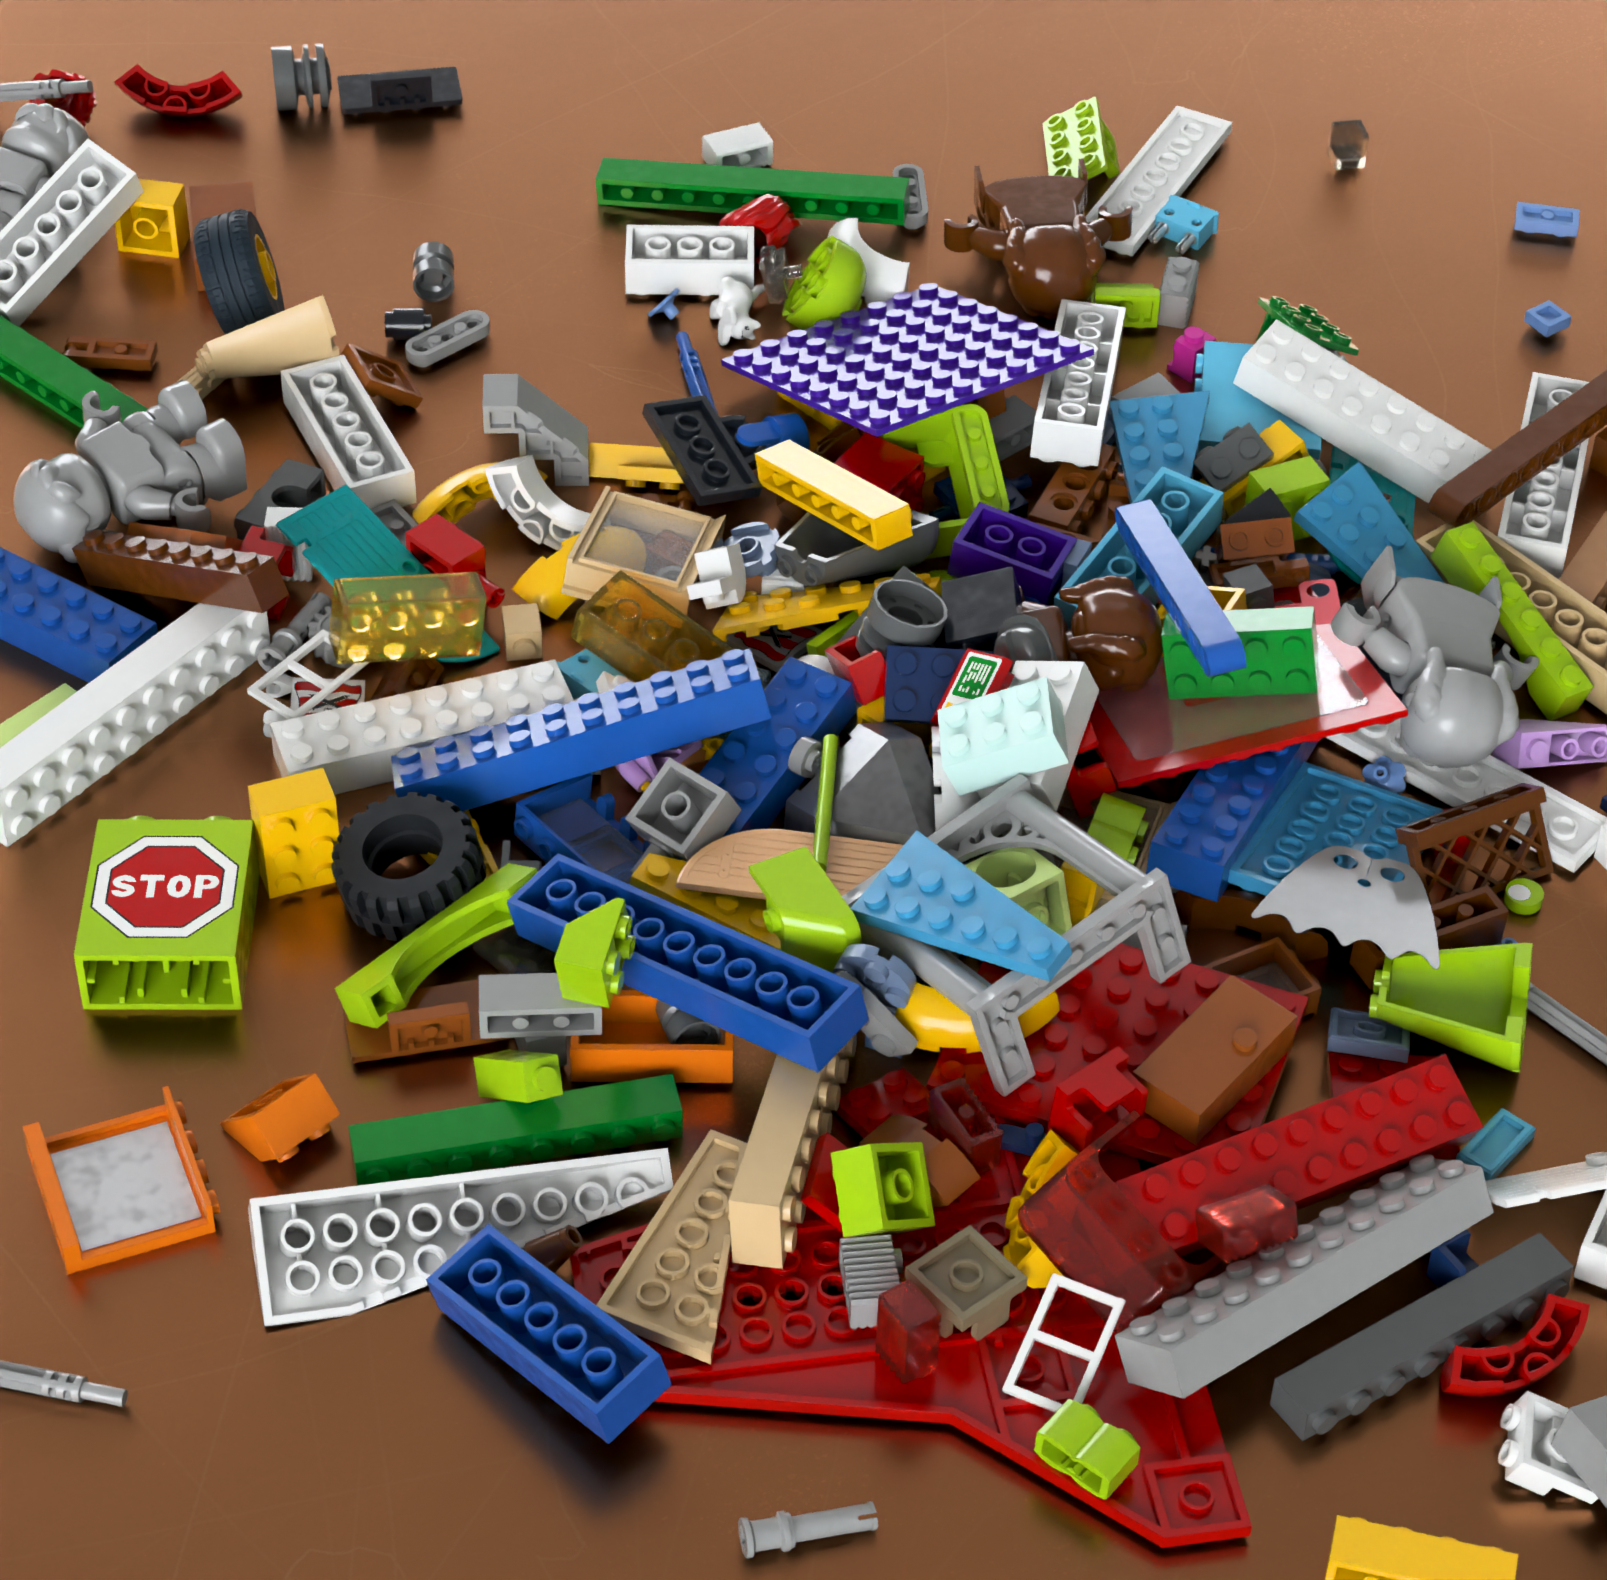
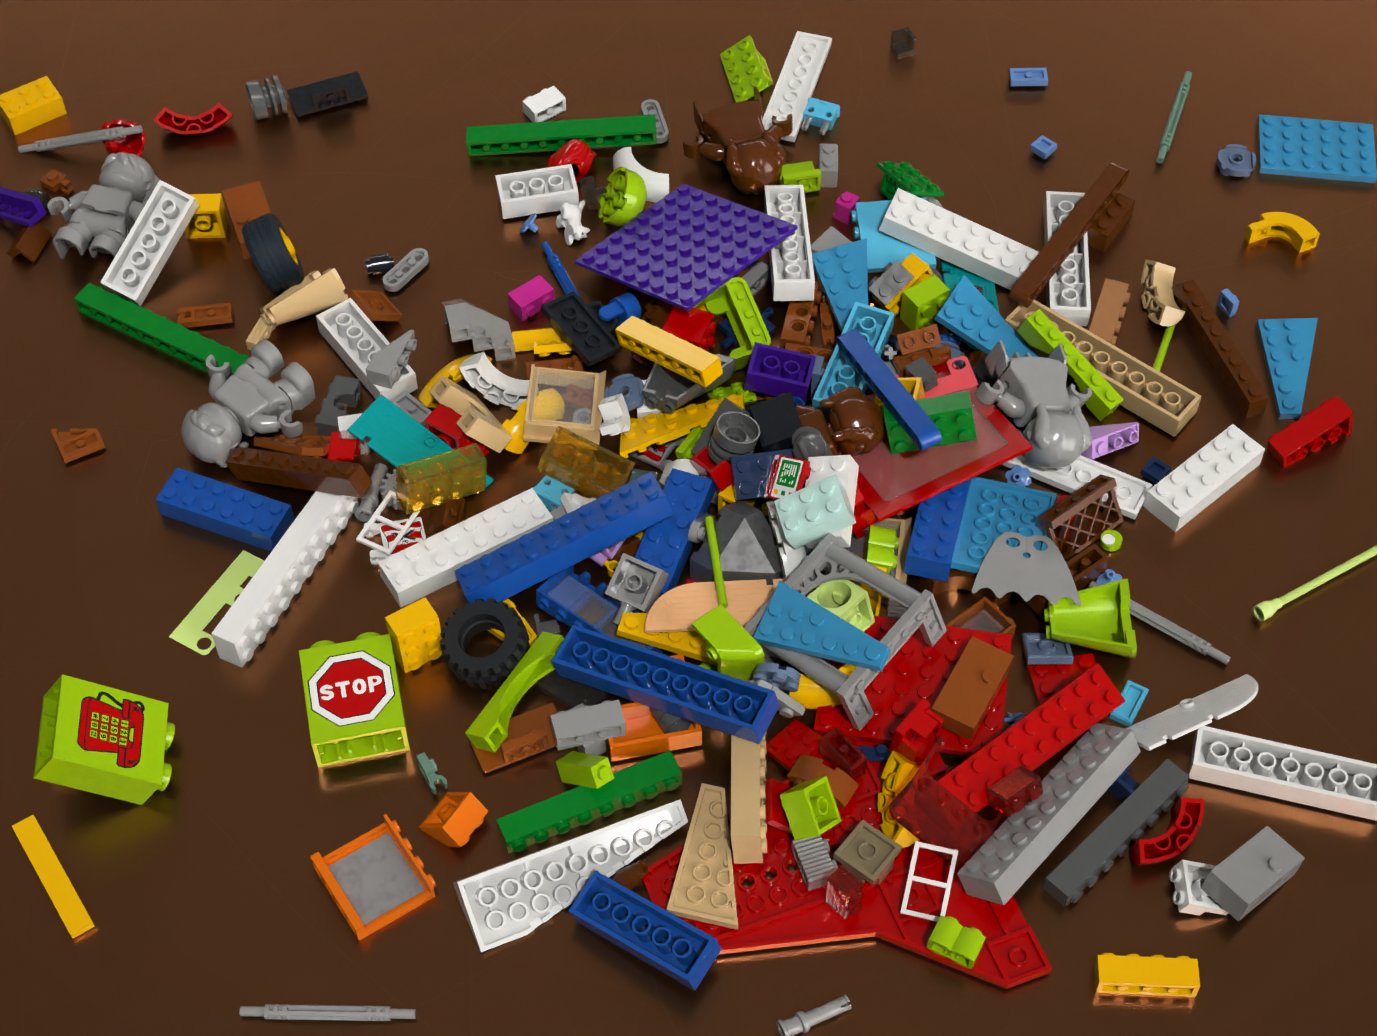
camera: 10 degrees left, 10 degrees up
dark grey wheel [413,242,454,302] -> none
tan brick [501,603,543,661] -> none
lime slope [554,897,636,1008] -> none
black leg [1225,488,1291,524] -> none
none -> light grey slope [366,330,417,389]
none -> sand green plate [416,752,448,794]
none -> tan arch [429,375,512,453]
none -> dark pink brick [508,275,555,321]

